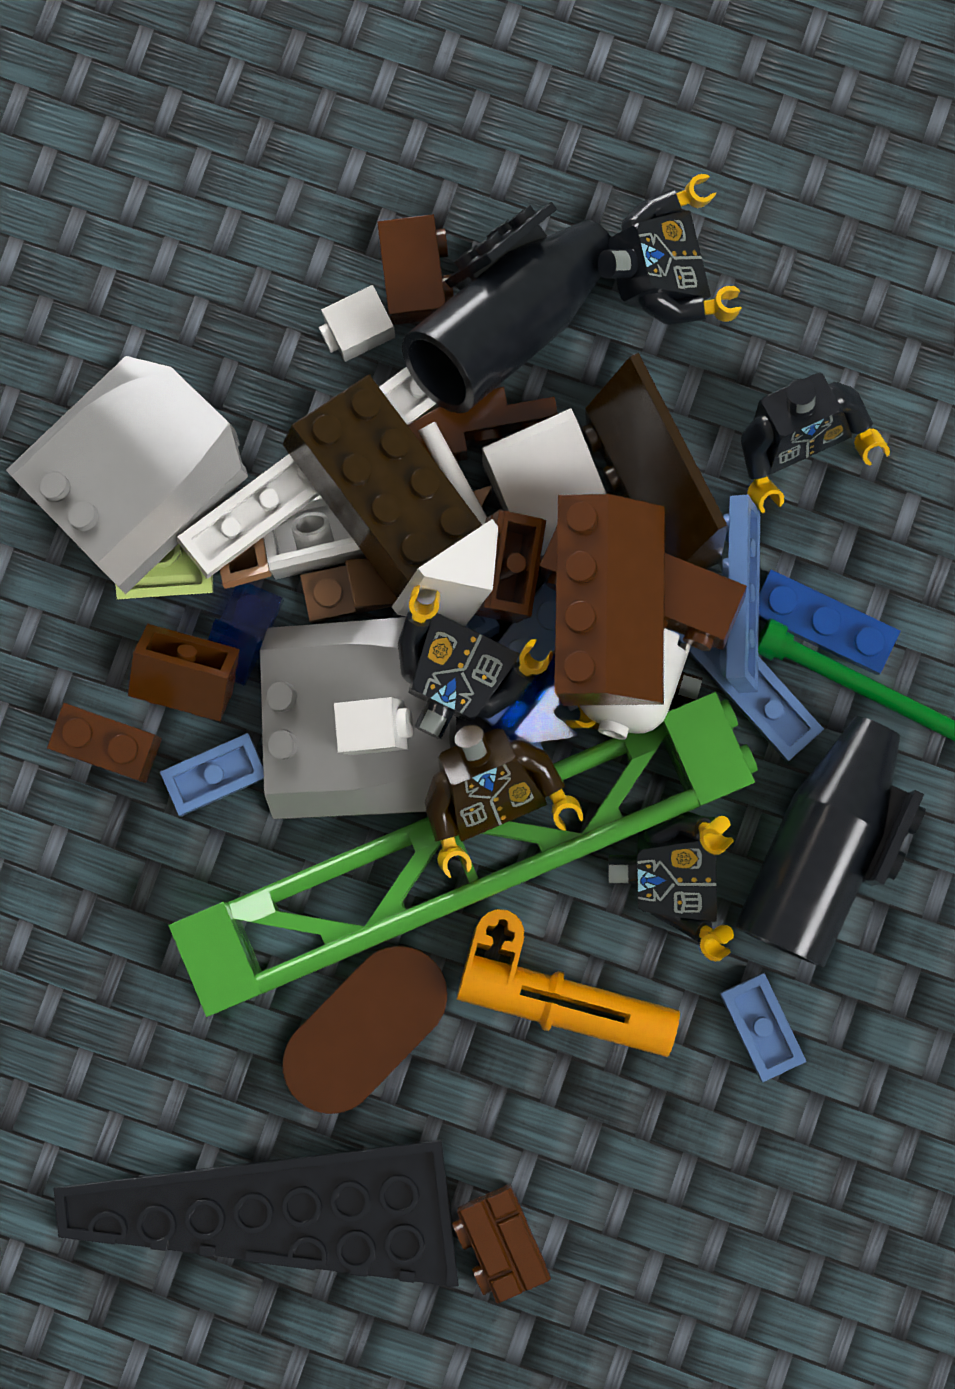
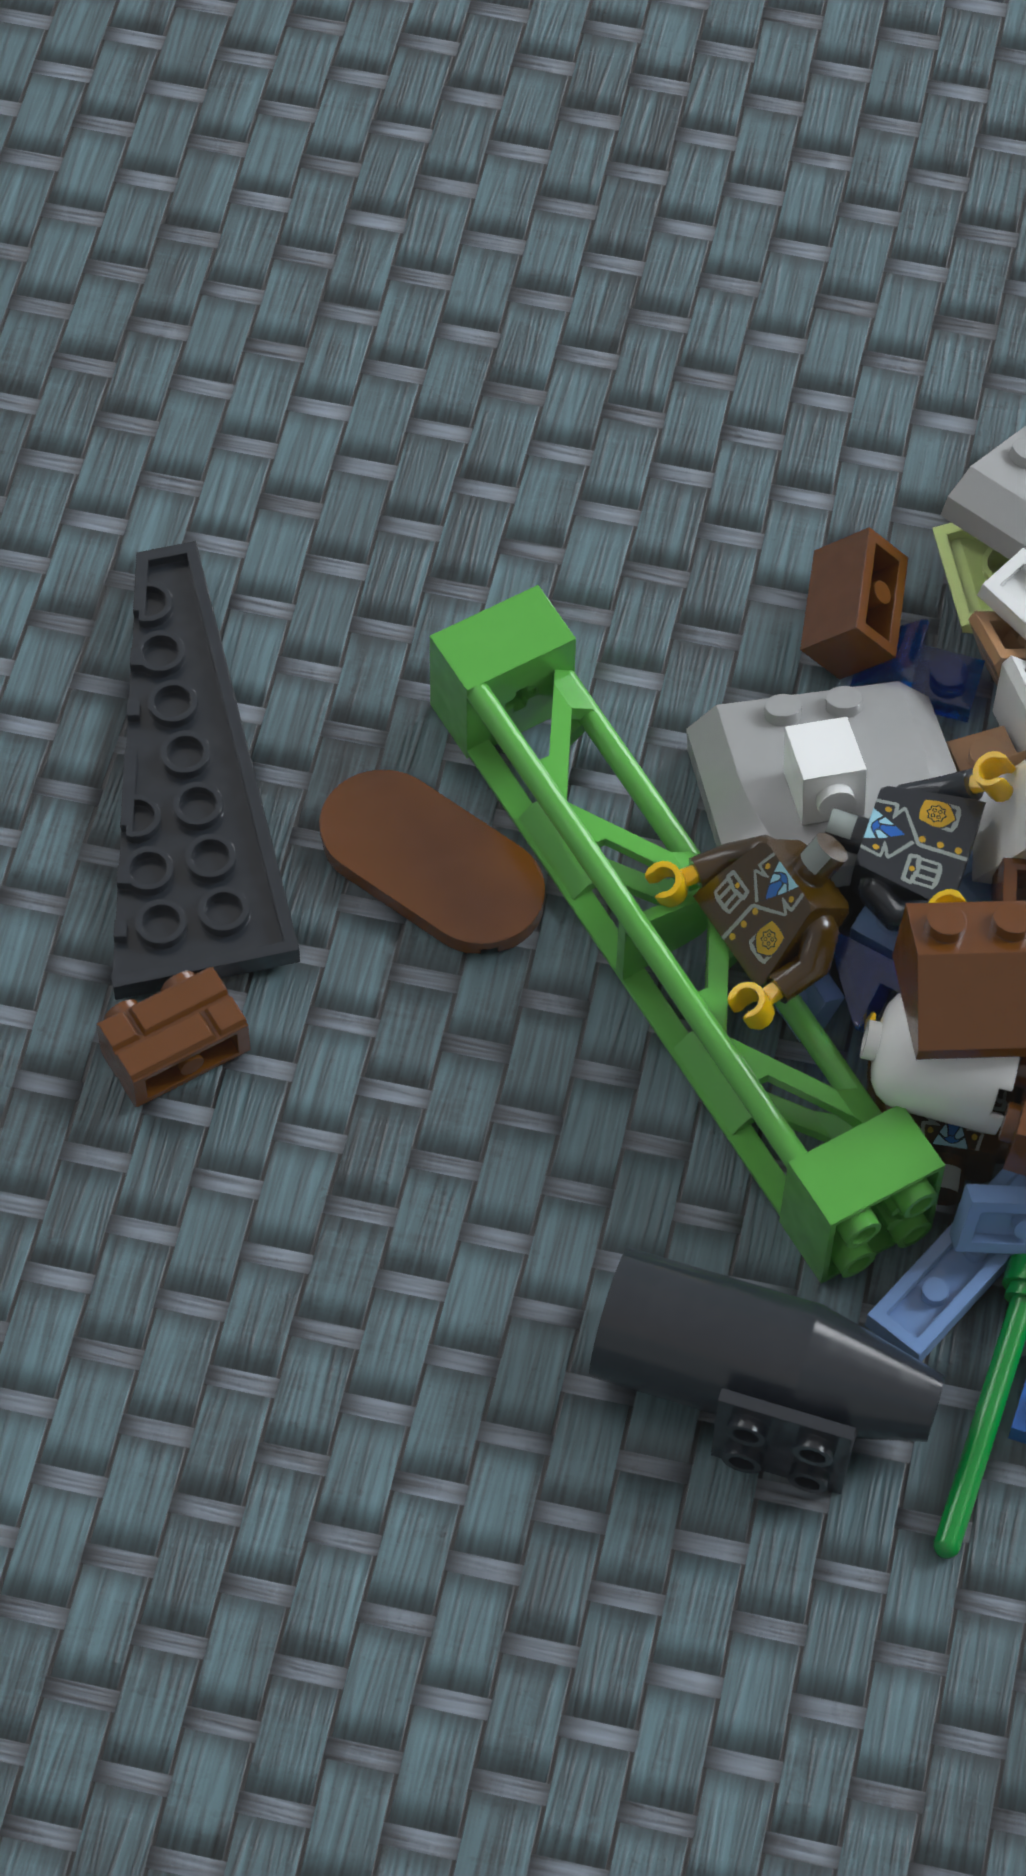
camera: 80 degrees right, 25 degrees down
reddish brown brick [47,703,162,783] -> none
medium blue plate [160,733,264,816] -> none
light orange piece [456,909,680,1057] -> none
black torso [609,812,734,962] -> none
medium blue plate [719,973,807,1082] -> none

